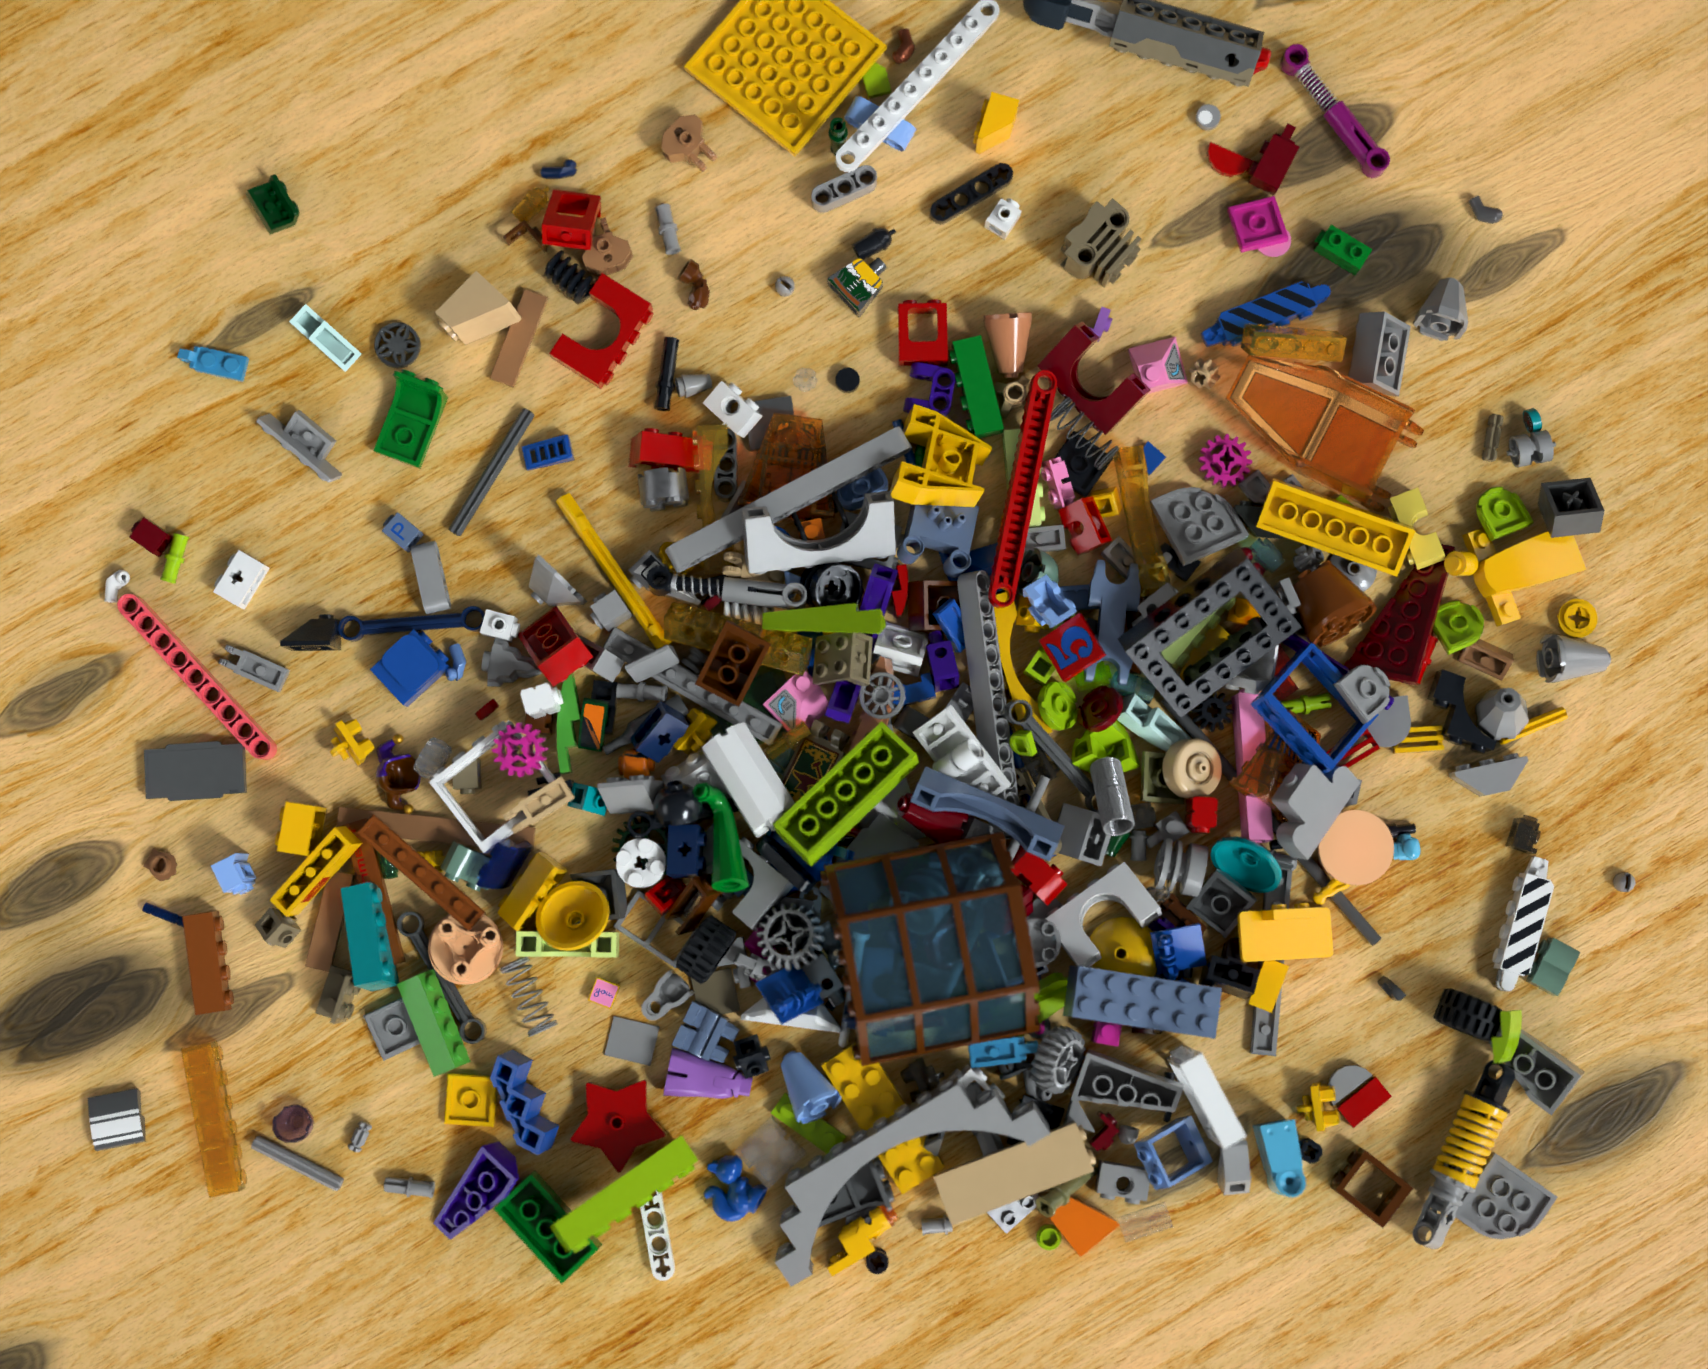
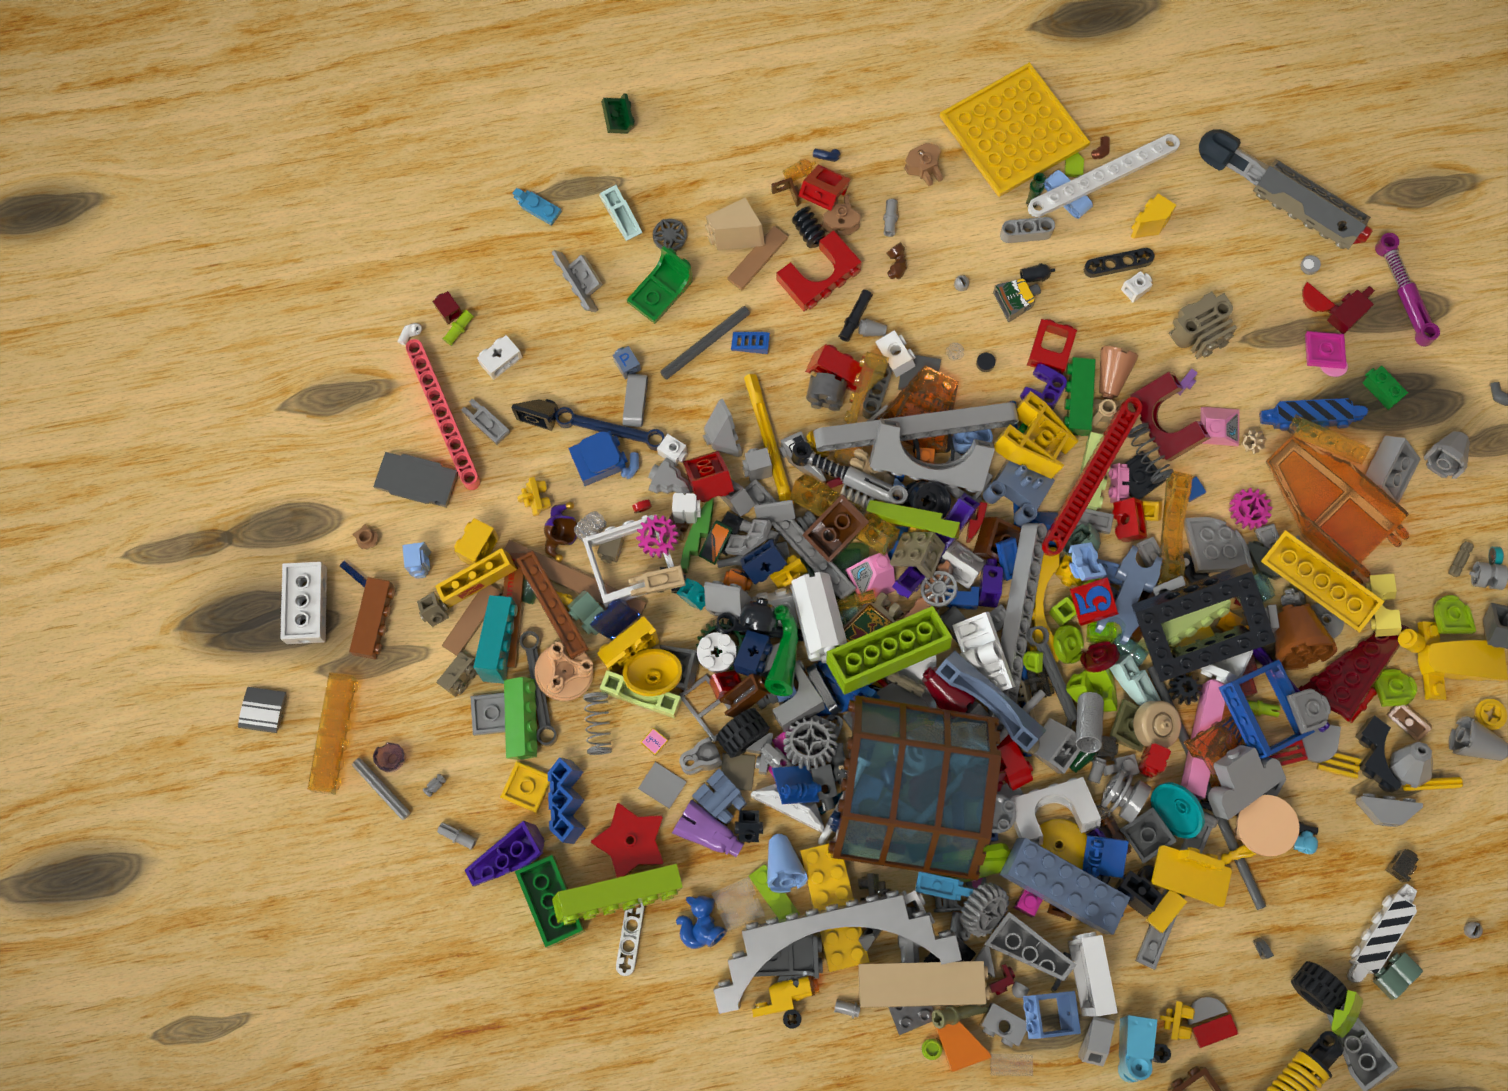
camera: 20 degrees right, 10 degrees down
none -> white brick [281,562,327,644]
none -> light grey tile [725,519,772,556]
none -> dark tan axle [888,672,926,697]

